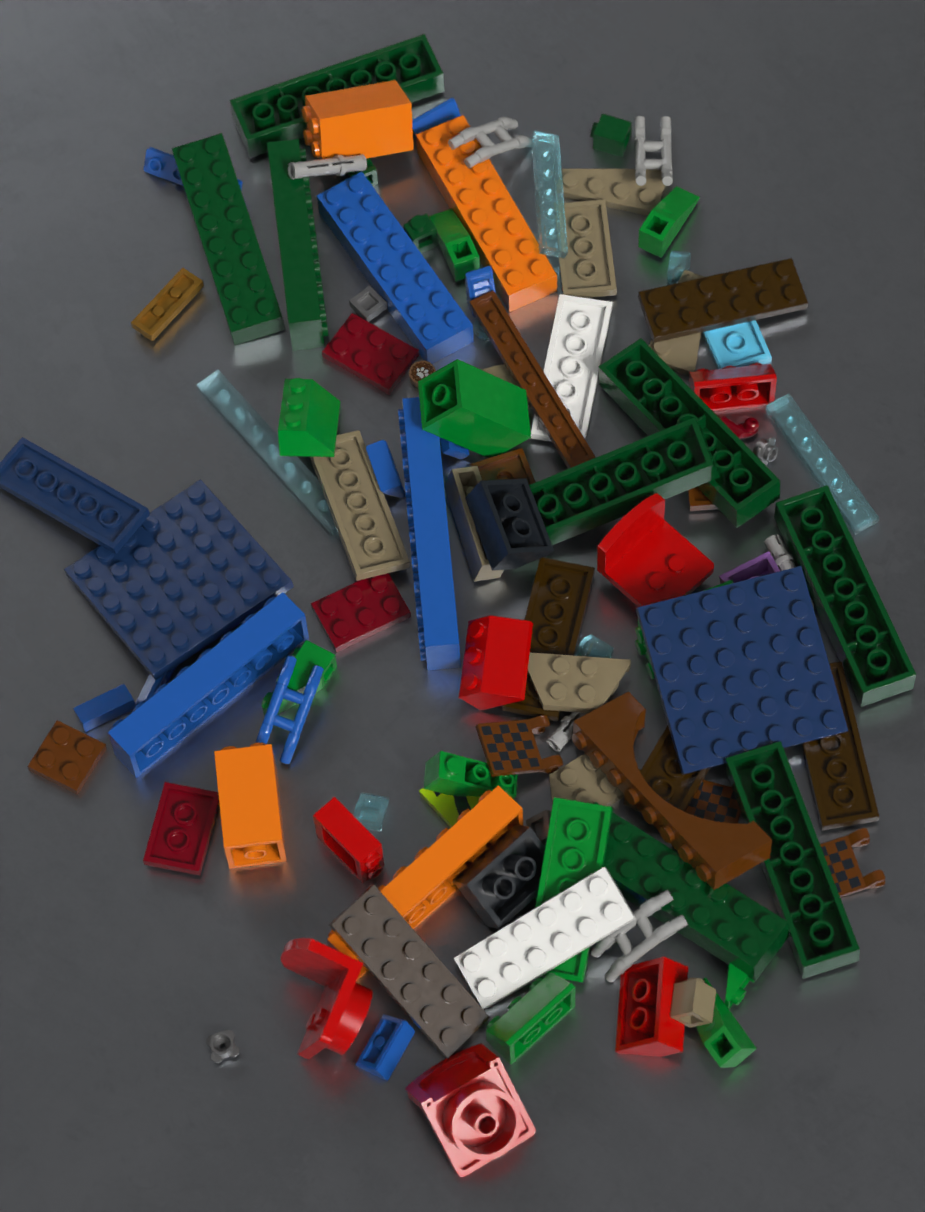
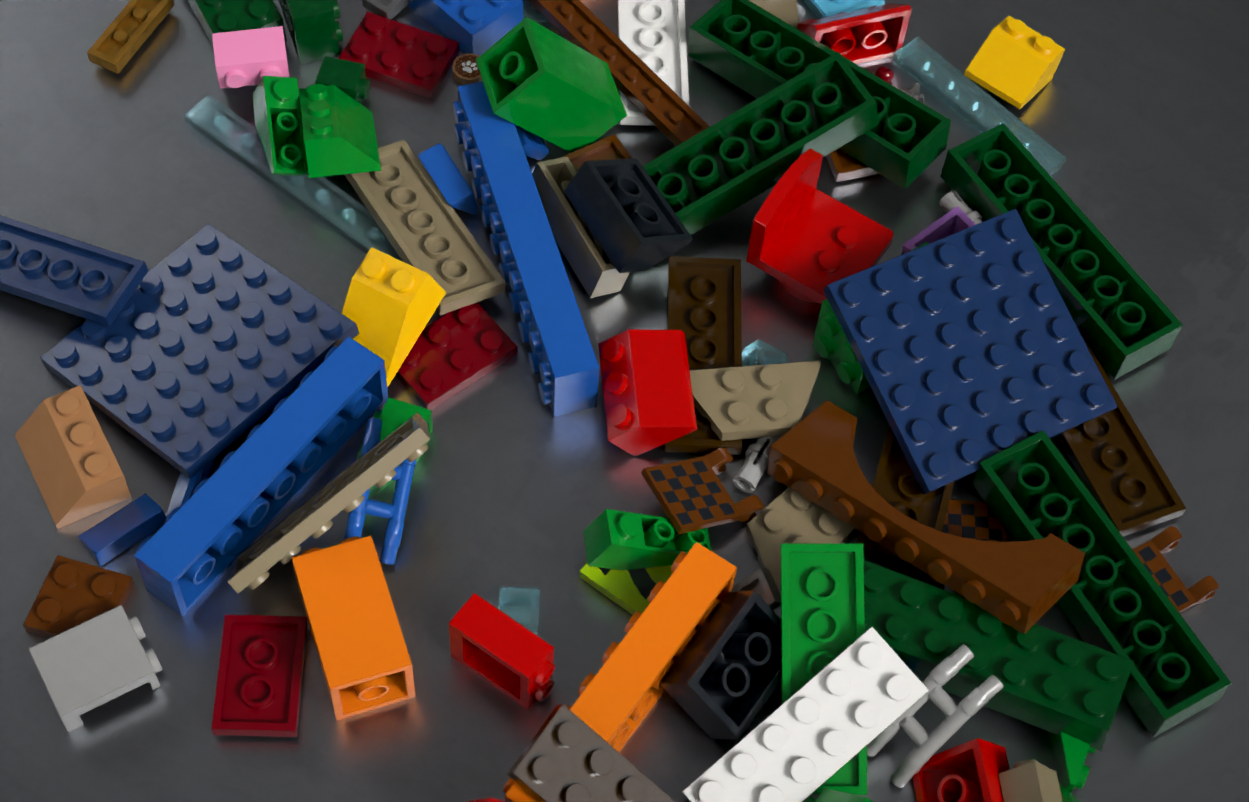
camera: 20 degrees left, 5 degrees down
none -> medium nougat slope [15,385,132,529]
none -> light grey panel [29,605,162,732]
none -> bright pink slope [212,26,290,89]
none -> dark tan plate [227,412,430,594]
none -> green slope [252,76,308,176]
none -> dark green brick [315,56,371,104]
none -> yellow slope [341,247,446,387]
none -> yellow slope [964,16,1065,109]

